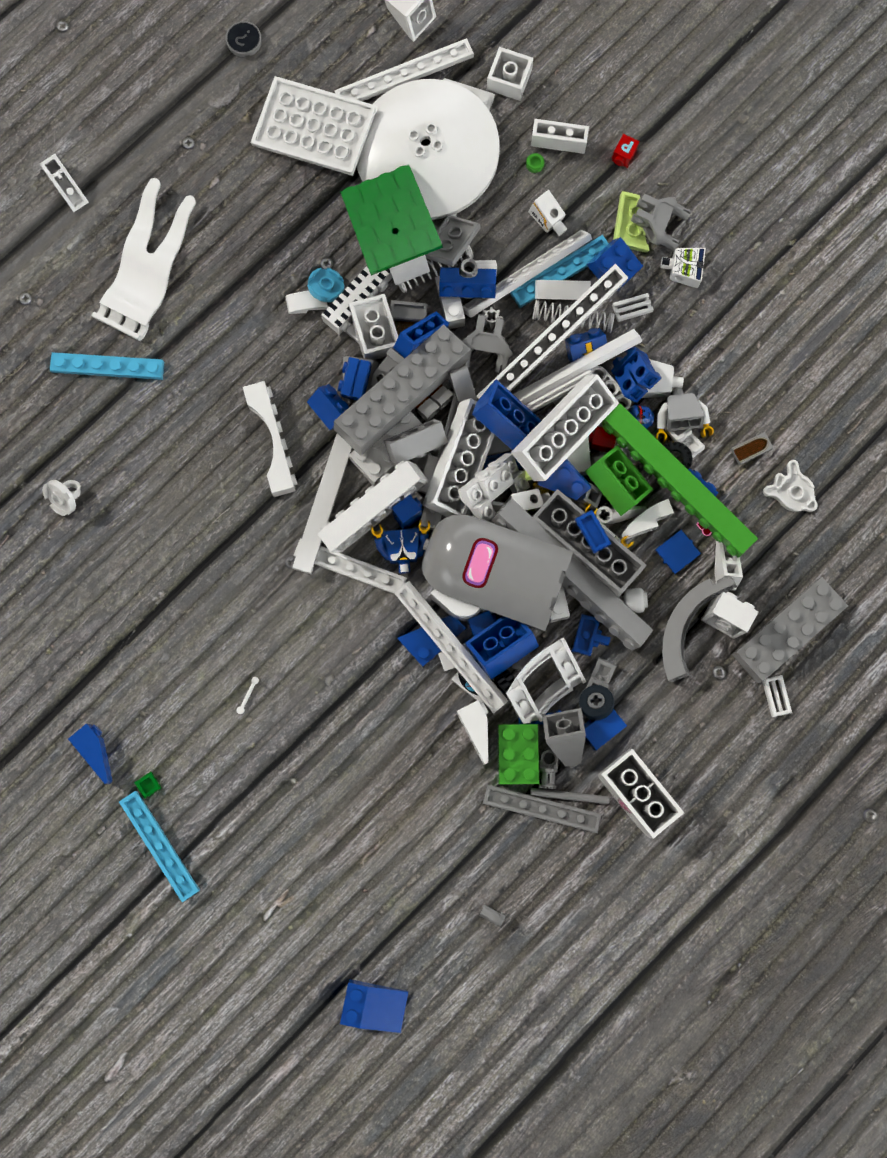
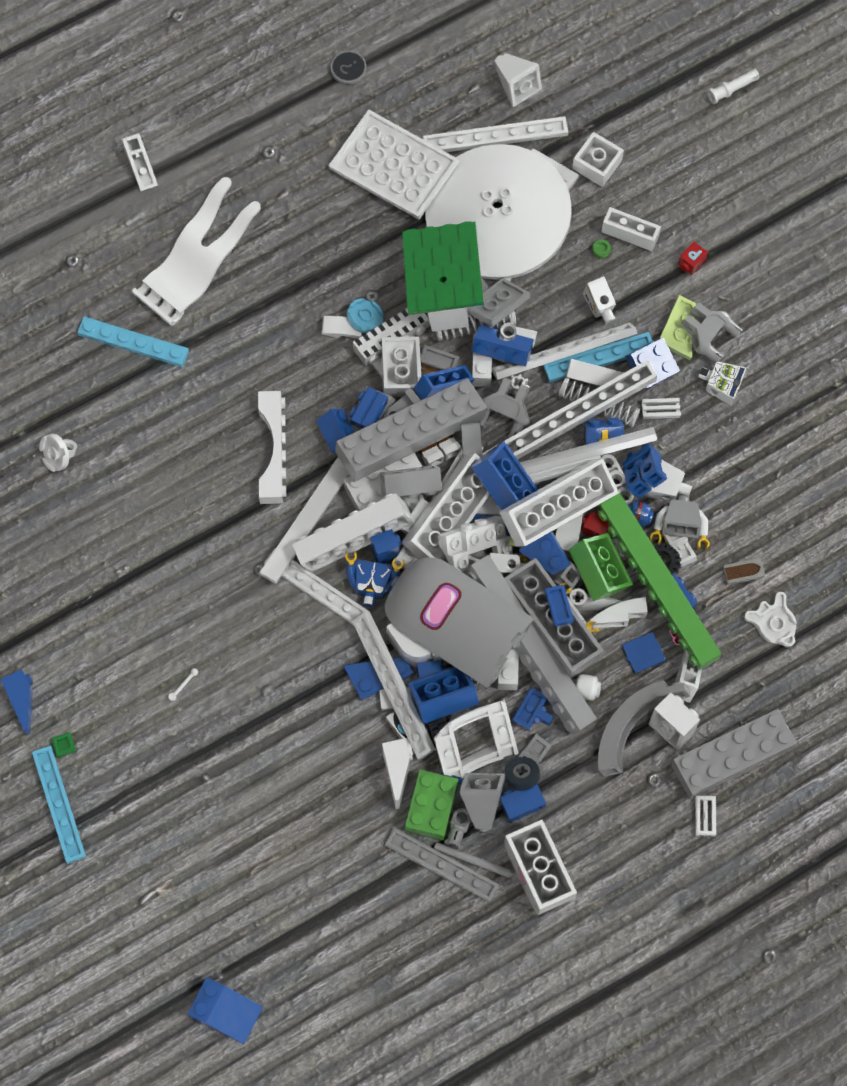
camera: 15 degrees right, 10 degrees down
light grey pin [479,905,506,927] -> none

